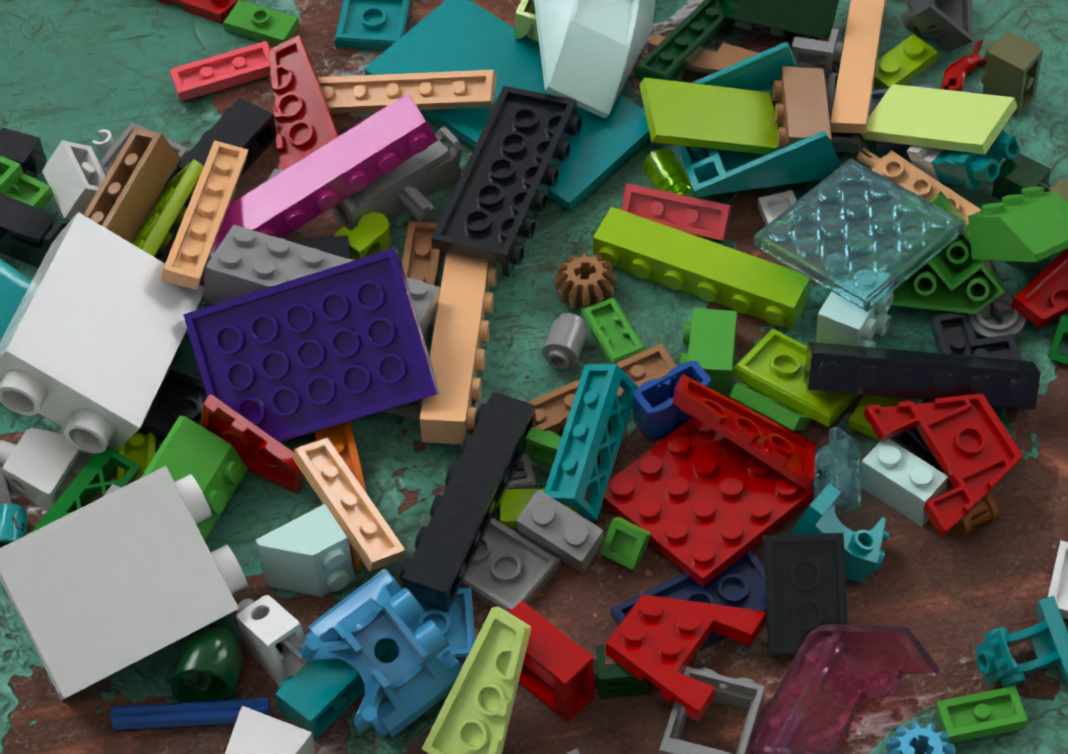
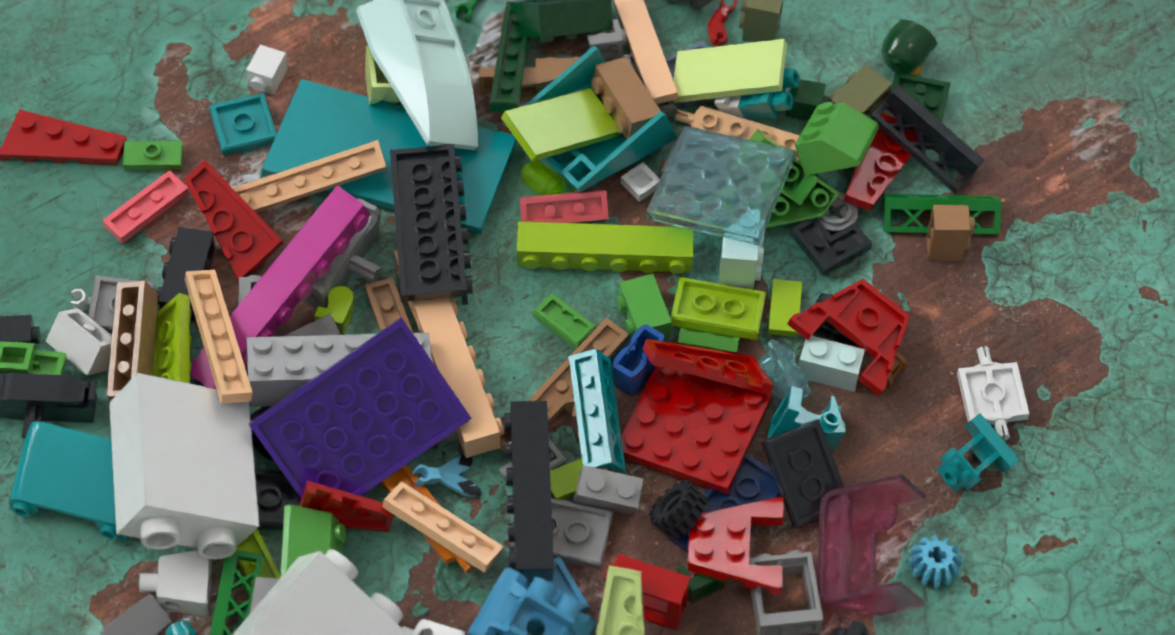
camera: 30 degrees left, 5 degrees up
light aqua slope [255,504,355,597] -> none
bright green plate [525,427,561,468] -> none
light grey brick [542,313,587,369] -> none
medium nougat gear [554,251,617,311] -> none
bright green plate [599,517,652,570] -> none
black brick [804,342,1041,409] -> none
lime plate [874,34,938,89] -> none
bright green plate [936,685,1028,744] -> none
none -> medium azure piece [412,455,481,497]
none -> black tyre [649,480,707,539]

